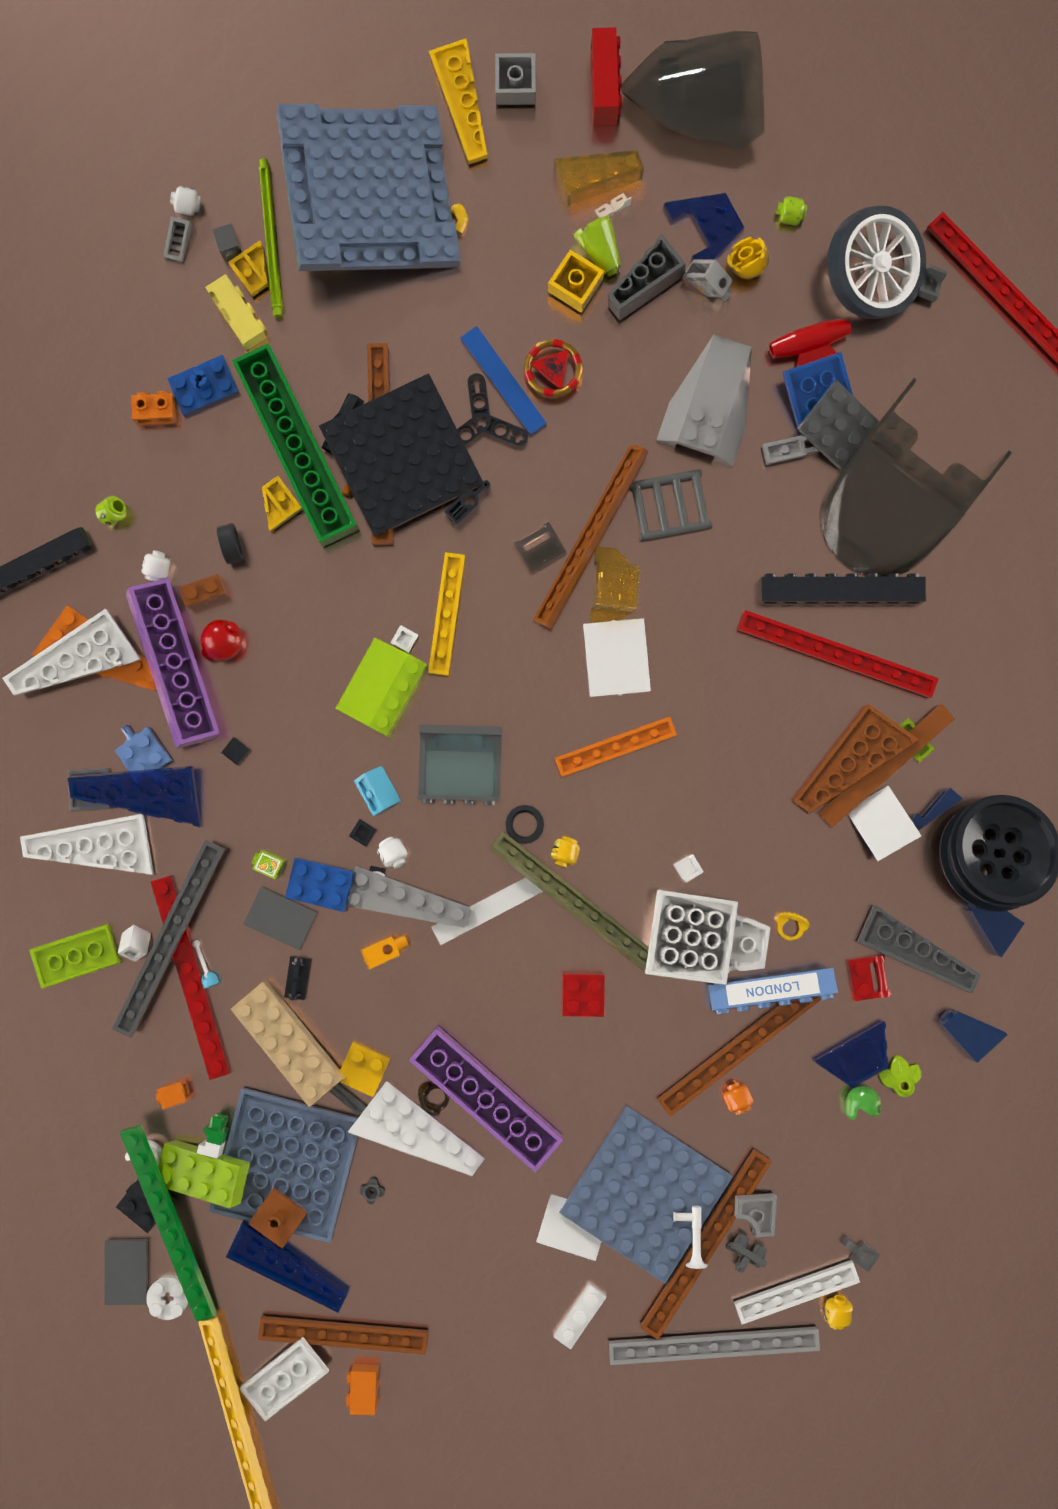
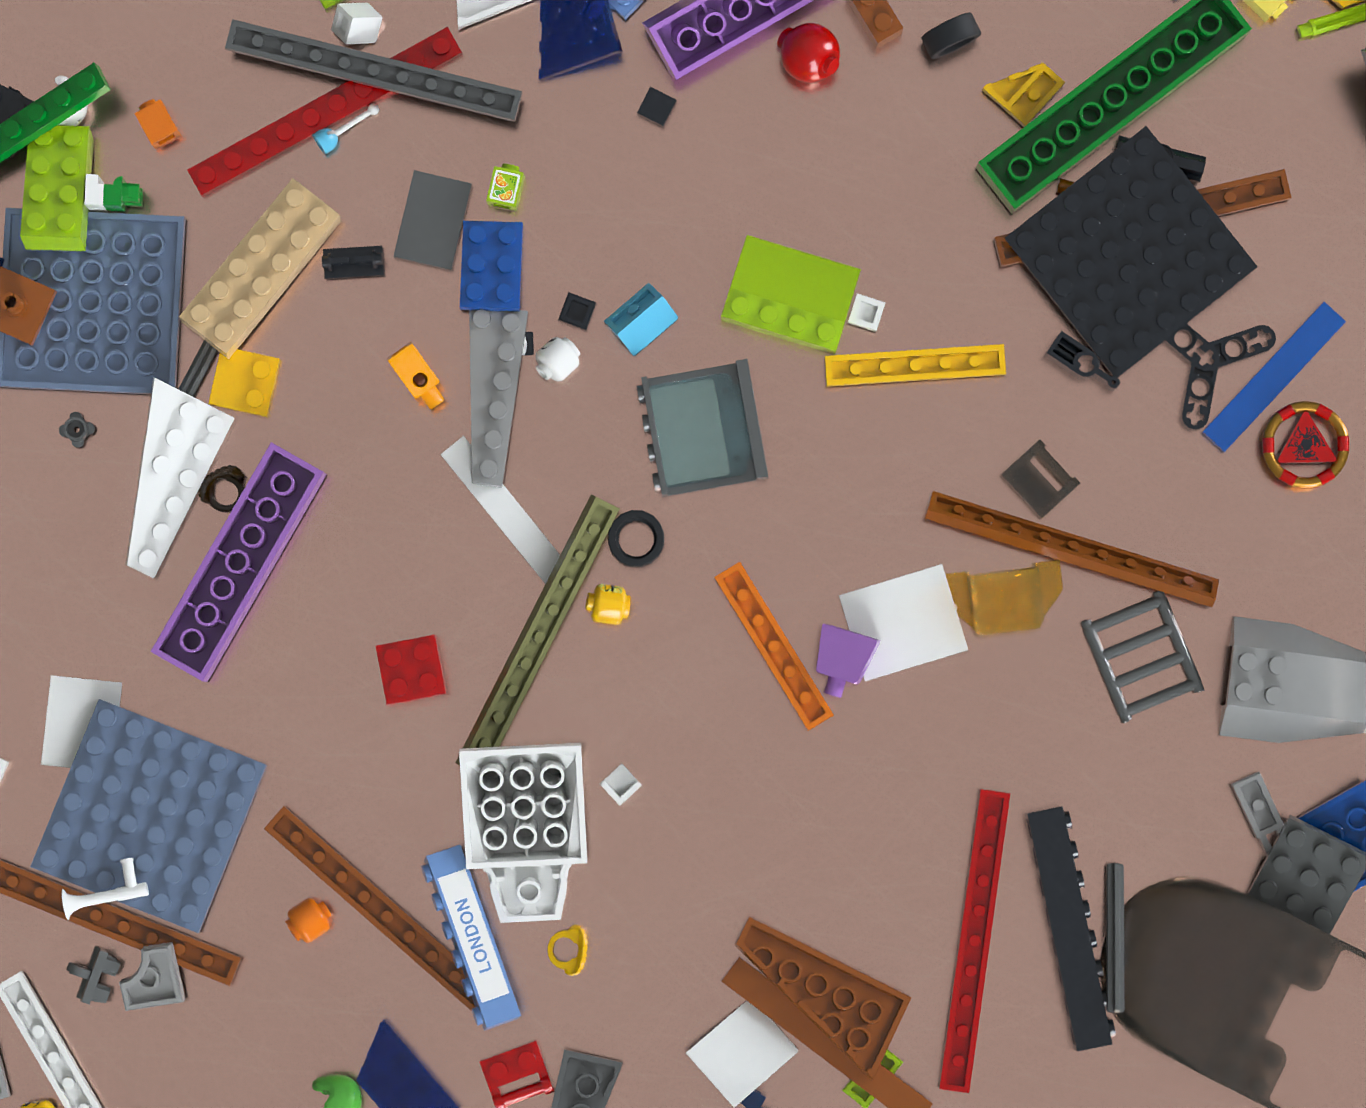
camera: 80 degrees right, 0 degrees up
none -> medium lavender torso [816,623,881,698]
none -> dark grey axle [1106,863,1125,1013]

